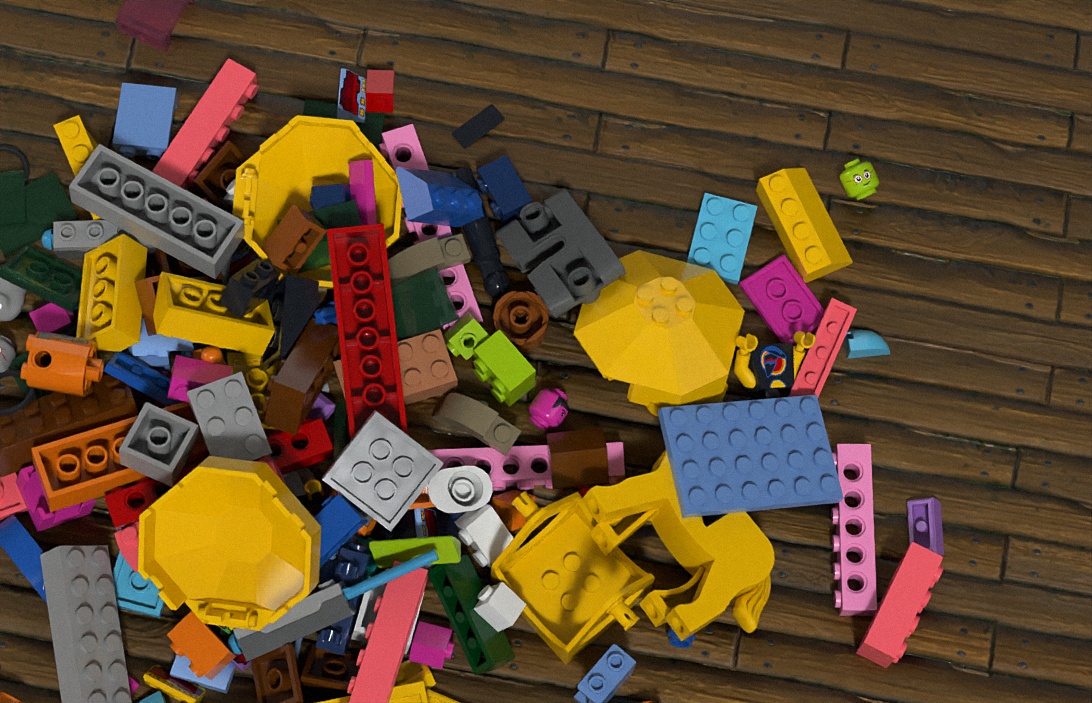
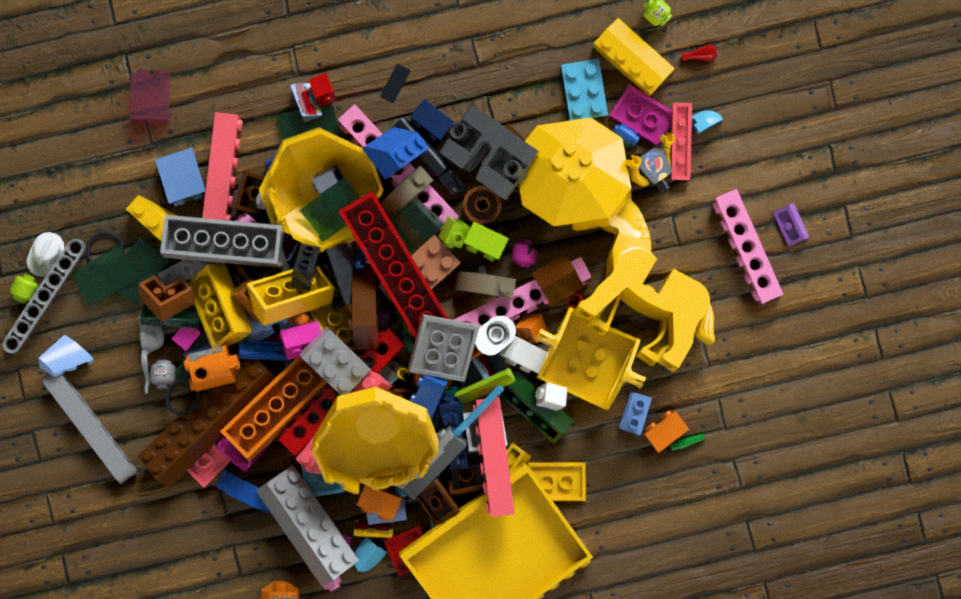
camera: 15 degrees left, 15 degrees up
light grey brick [119,402,198,487] -> none
dark orange brick [261,204,327,275] -> none
dark pink tile [349,160,377,226] -> none
dark pink brick [409,621,455,669] -> none
medium blue plate [658,395,844,518] -> none
coral brick [856,542,944,669] -> none
none -> dark orange brick [138,275,194,322]
none -> blue brick [612,123,640,150]
none -> red cone [681,43,717,62]

